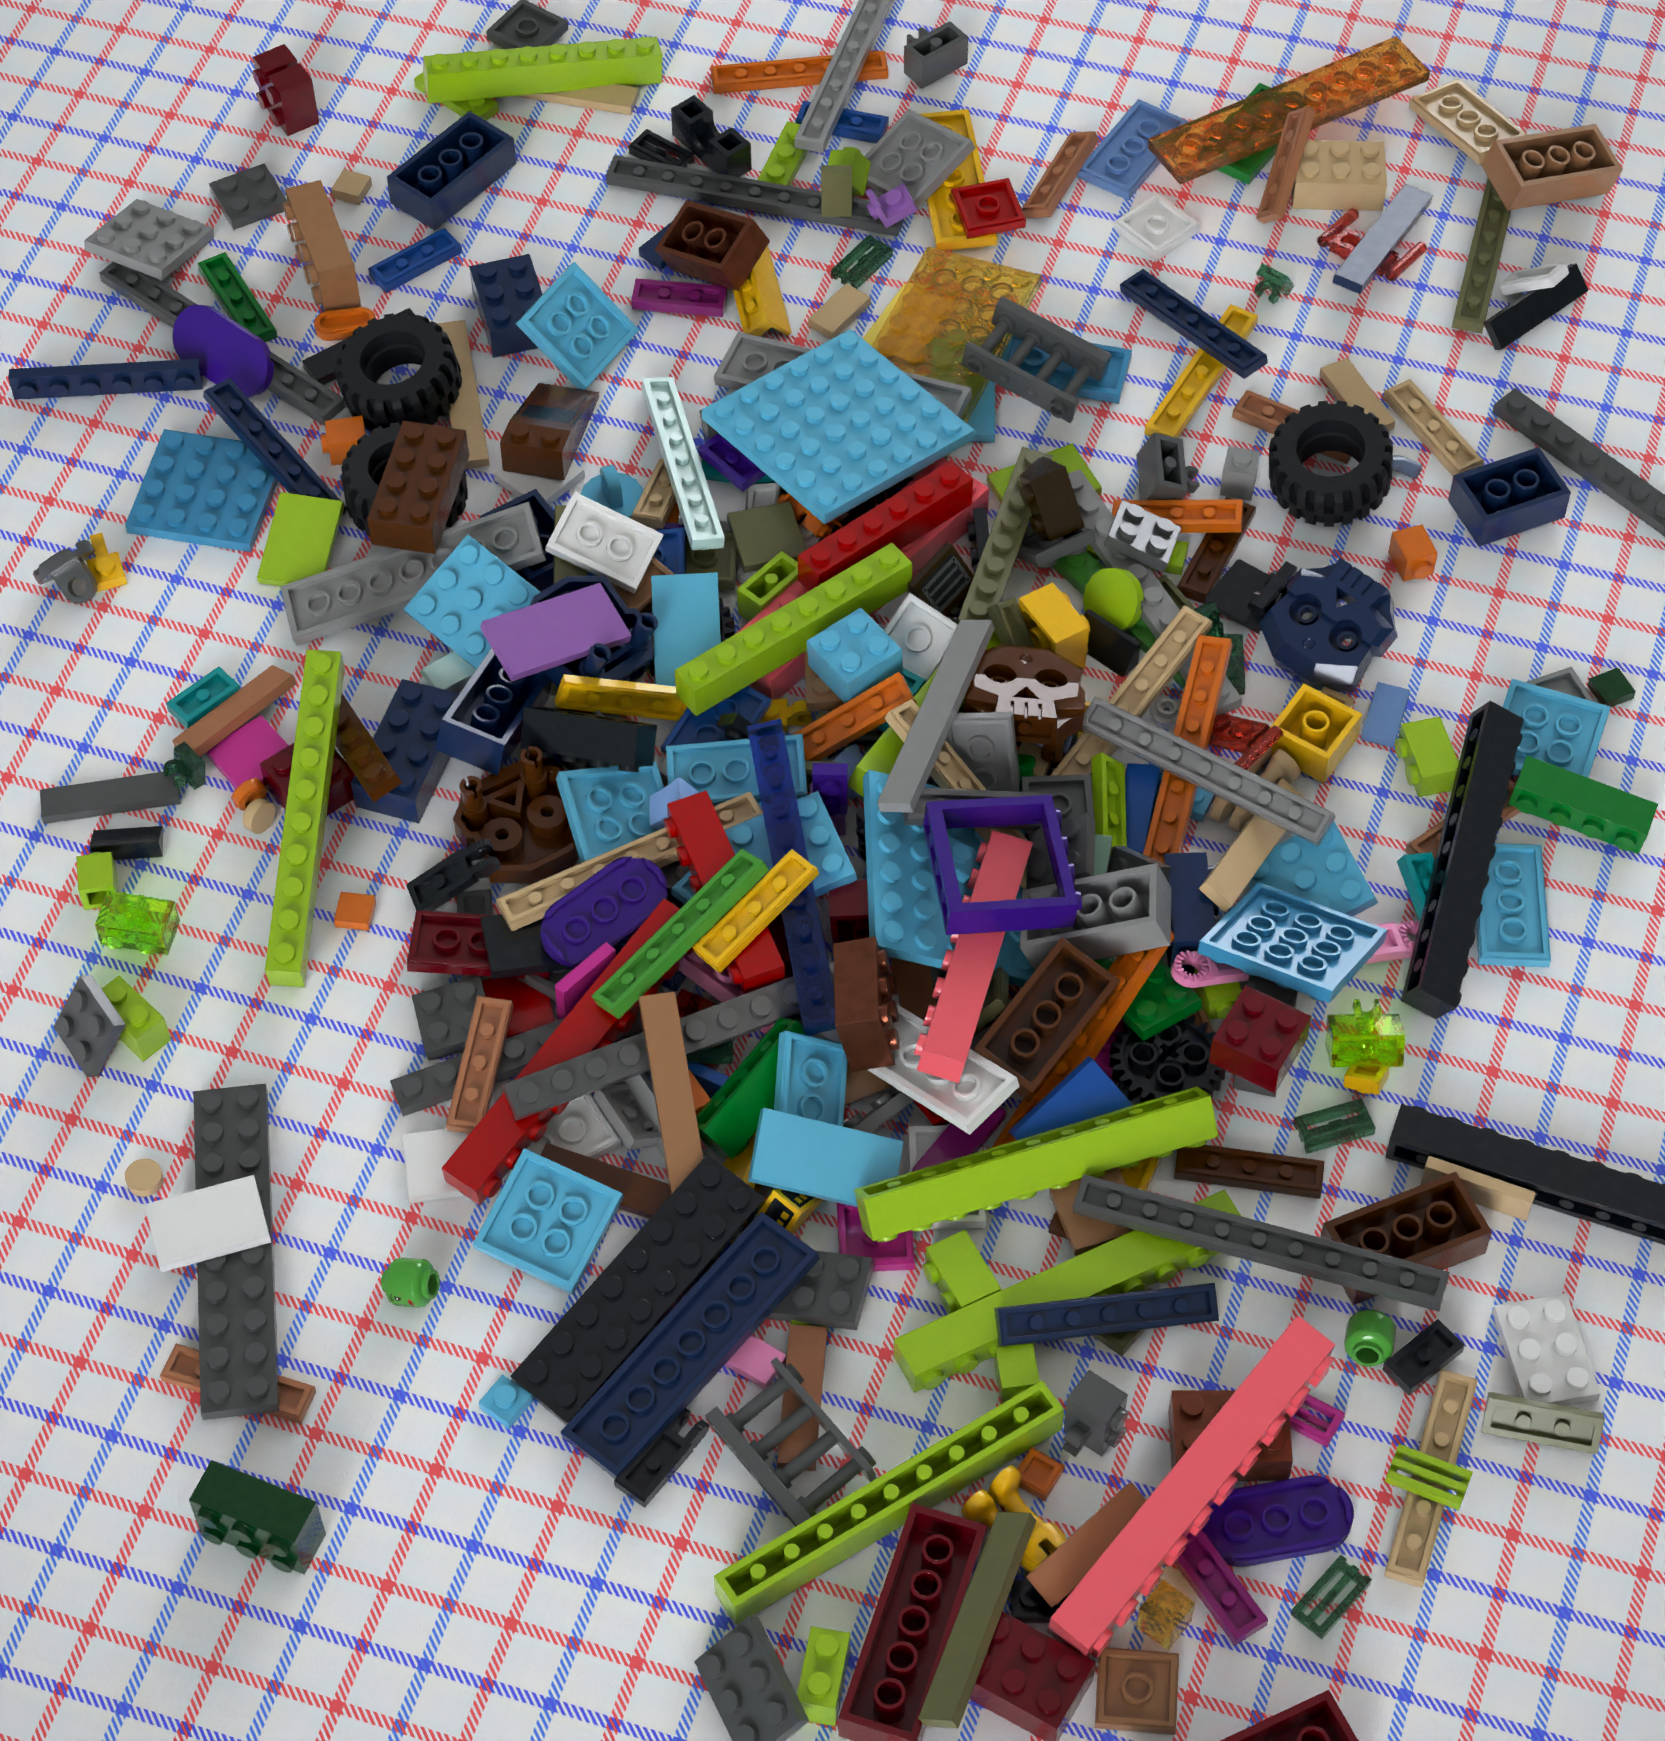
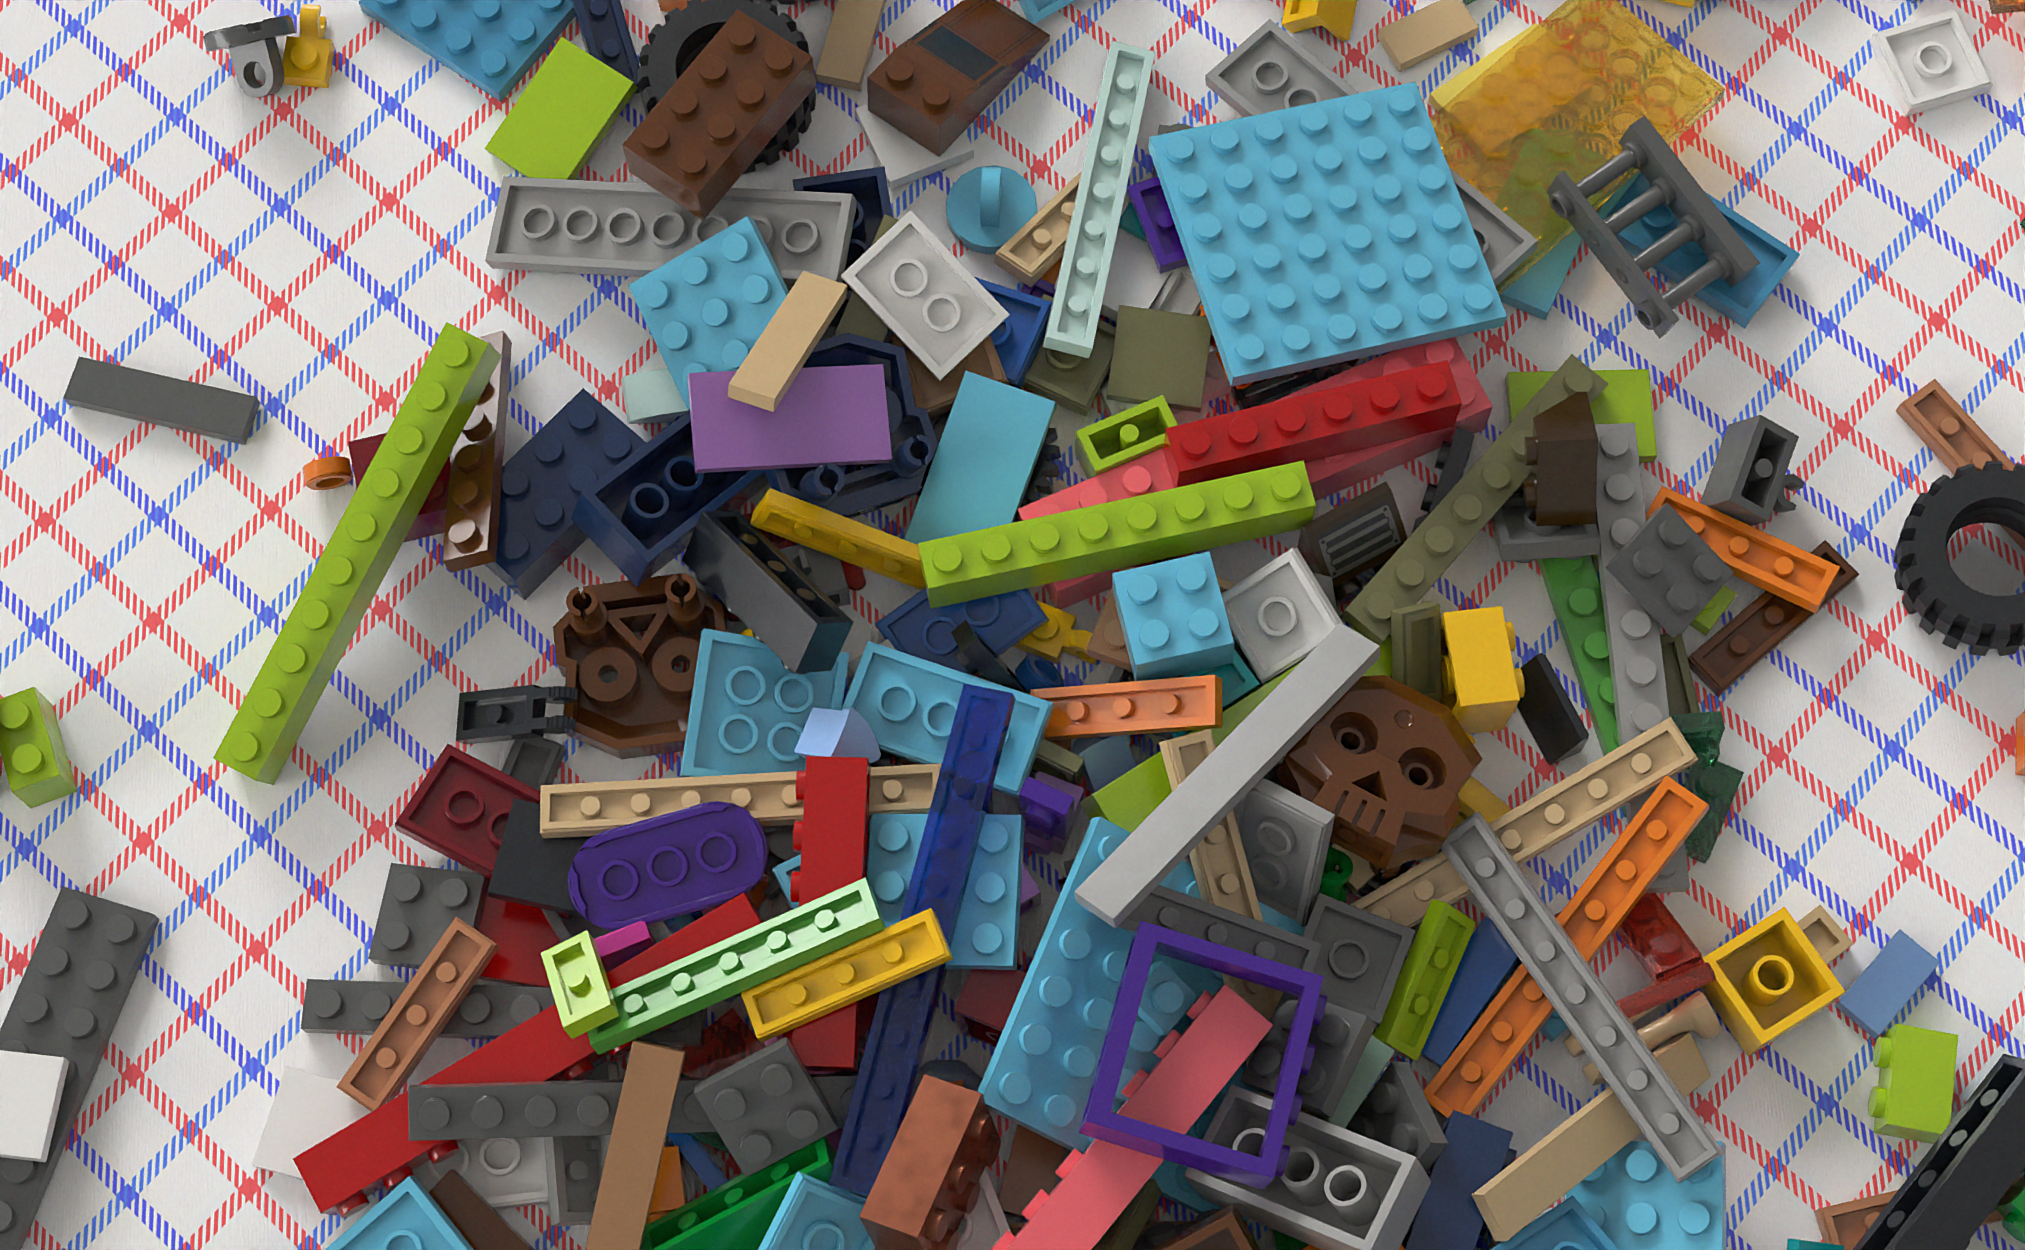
camera: 25 degrees right, 15 degrees up
lime brick [76,852,119,910] -> none
black slope [90,826,164,860] -> none
clear neon green brick [95,891,180,955] -> none
clear green tile [163,741,206,790] -> none
teal plate [166,666,241,729] -> none
nougat tile [172,665,296,760] -> none
dark pink tile [206,715,289,789] -> none
tan tile [243,798,276,834] -> none
orange tile [334,892,376,931] -> none
lime tile [1083,568,1144,632] -> none
dark blue tile [1120,269,1268,379] -> none
yellow plate [1144,304,1258,438] -> none
white plate [1150,698,1181,729] -> none
black bracket [1204,559,1297,634] -> none
light grey brick [1220,446,1260,501] -> none
dark blue brick [1259,558,1398,692] -> none
none -> plate [541,930,619,1039]
none -> dark grey plate [694,1036,838,1177]
none -> tan tile [728,271,848,412]

